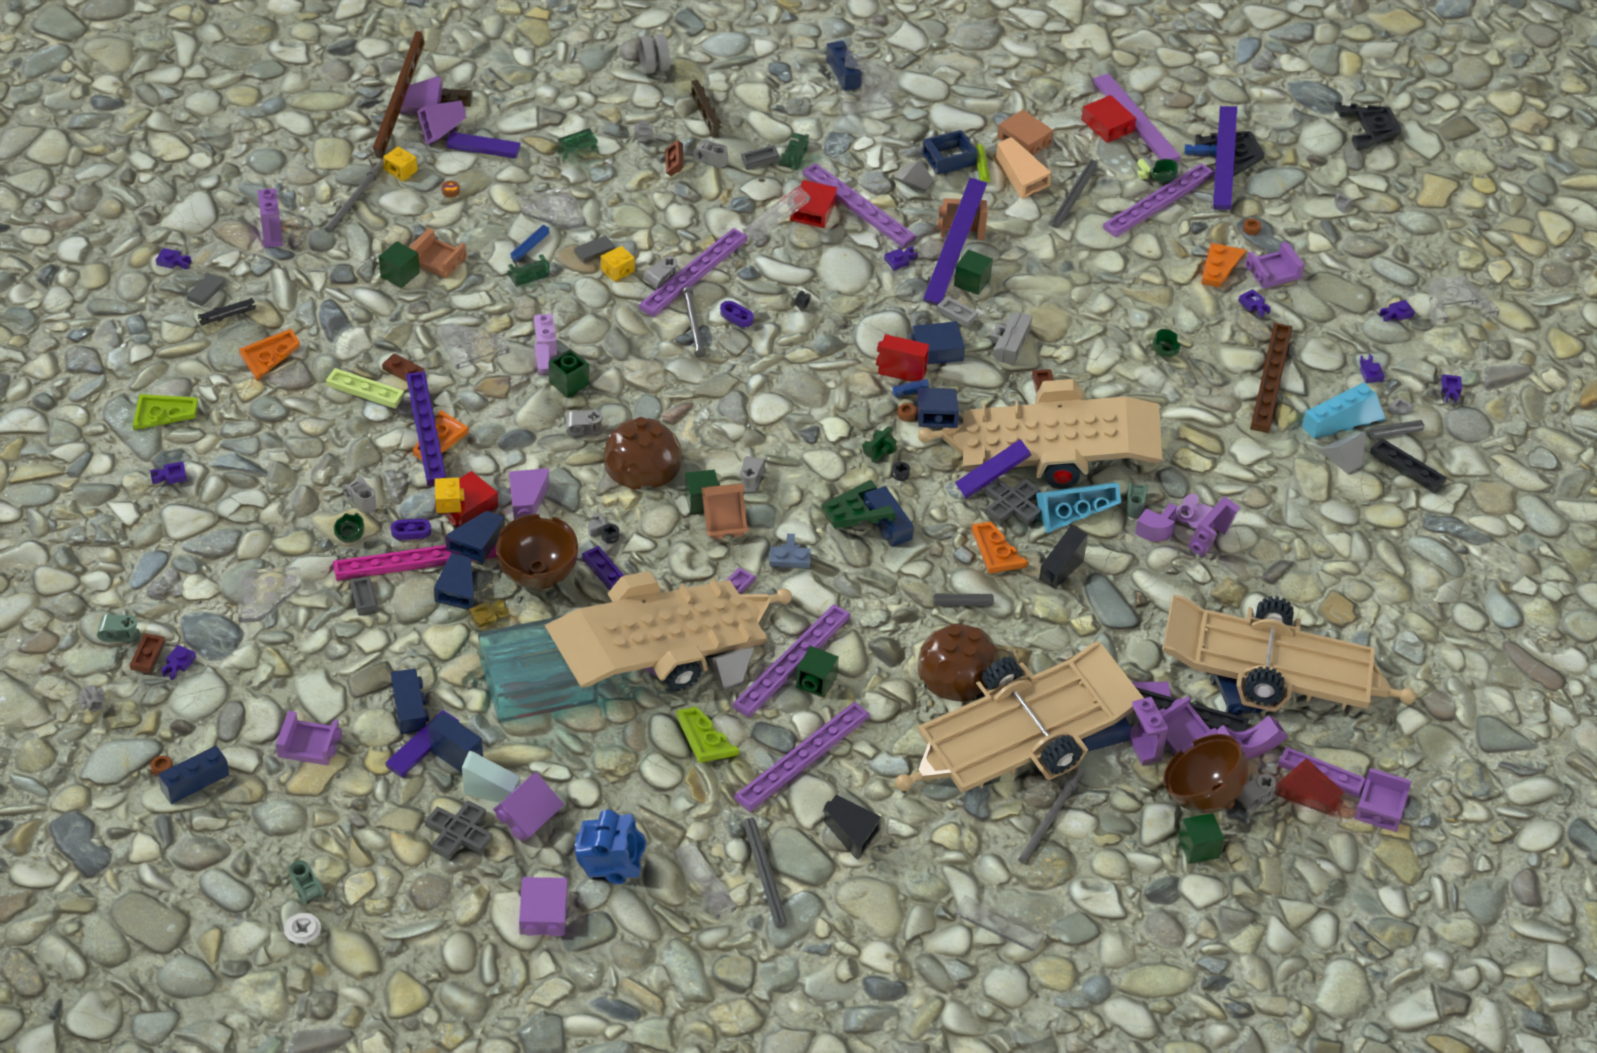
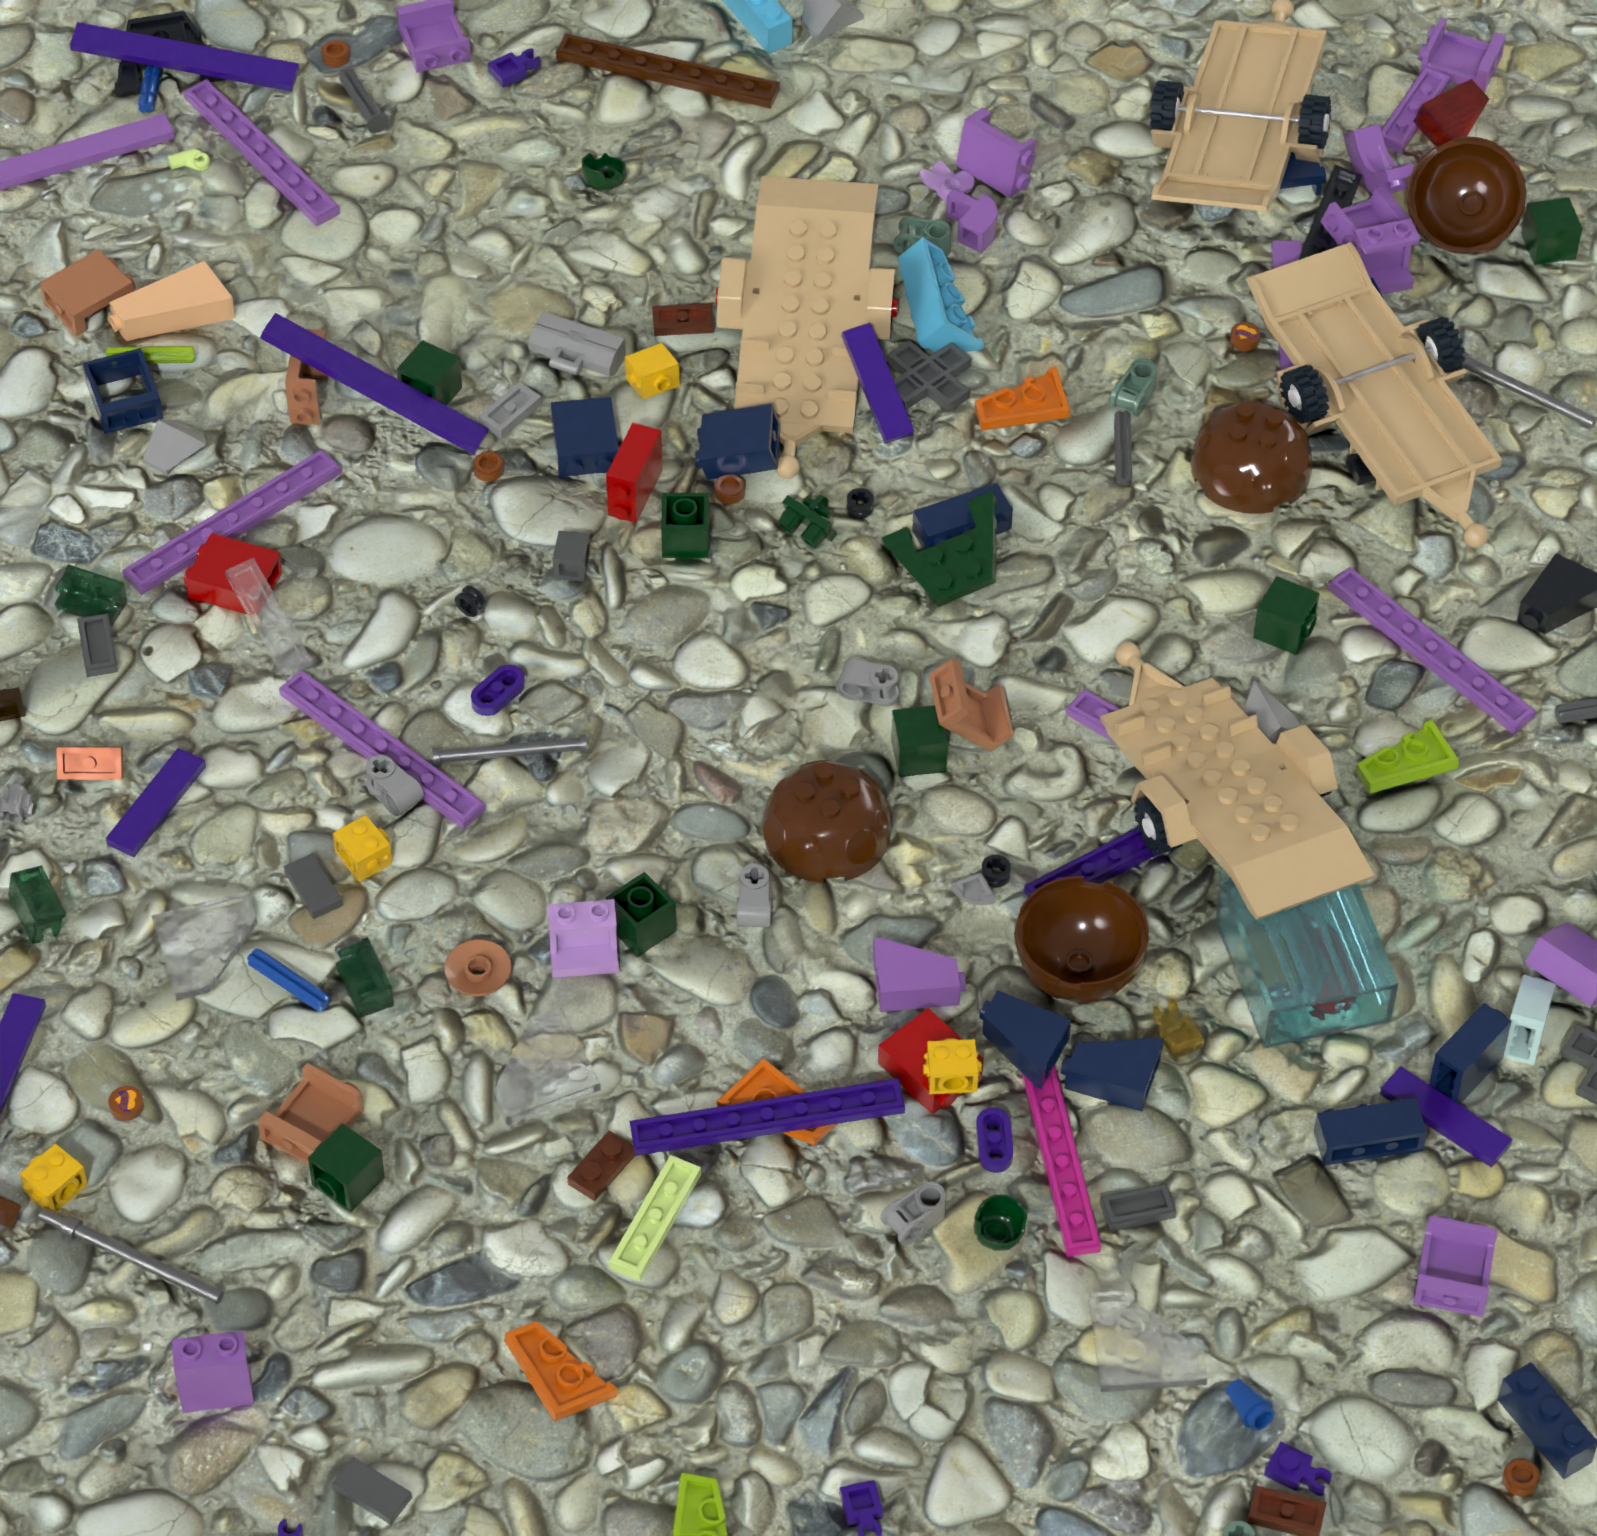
camera: 85 degrees left, 5 degrees up
black pin [198,298,256,326] -> none
light grey piece [693,139,728,168] -> none
medium lavender tile [733,604,850,718] -> none
sand blue hinge [769,533,811,568] -> none
dark purple plate [884,247,918,270] -> none
blue axle [892,379,930,397] -> none
black slope [1039,525,1088,589] -> none
dark grey axle [1051,159,1098,228] -> none
red brick [1081,95,1136,143] -> none
dark green hair [1151,159,1178,183] -> none
orange wing [1201,243,1247,287] -> none
none -> dark purple tile [106,748,206,857]
none -> dark grey axle [339,67,389,133]
none -> nougat dish [444,939,511,996]
none -> dark orange tile [473,452,504,482]
none -> dark grey brick [553,531,590,582]
none -> yellow head [625,343,680,400]
none -> dark green head [661,493,709,559]
none -> sand green piece [1109,358,1157,417]
none -> blue cone [1226,1379,1275,1431]

